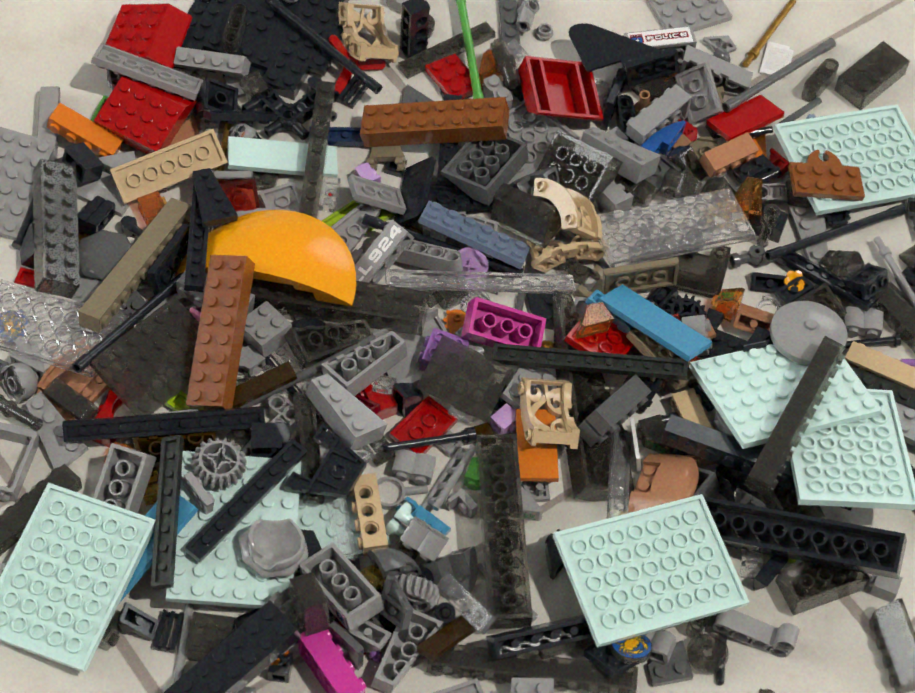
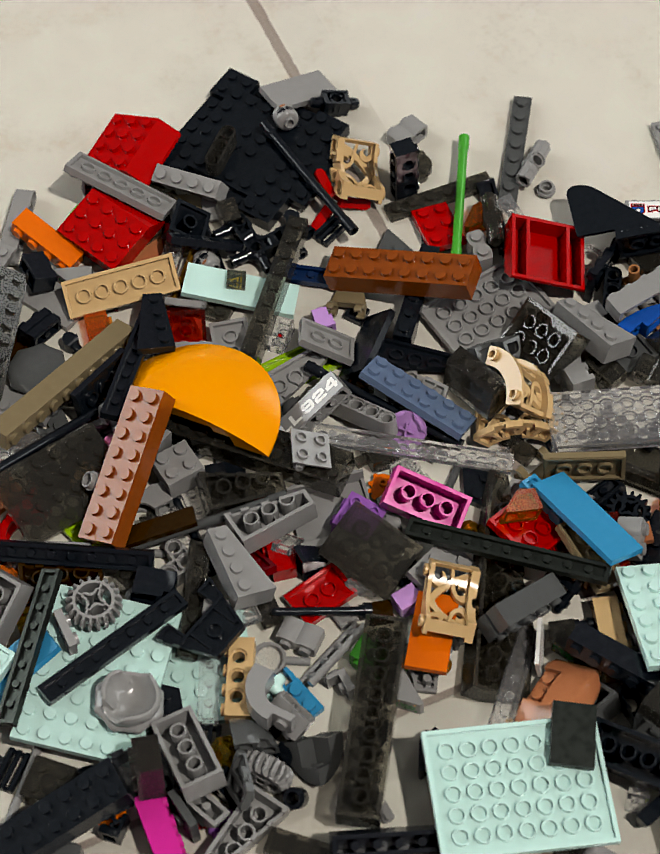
camera: 20 degrees right, 0 degrees up
dark brown tile [416,610,486,662] -> none
clear tile [437,572,496,635] -> none
dark grey slope [441,136,528,206] -> none
none -> light grey plate [82,471,99,491]
none -> clear smoke tile [226,269,246,291]
none -> light grey arch [245,663,296,733]
none -> light grey hinge [290,428,332,471]
none -> black tile [475,177,499,201]
none -> pearl dark grey tile [549,700,597,771]

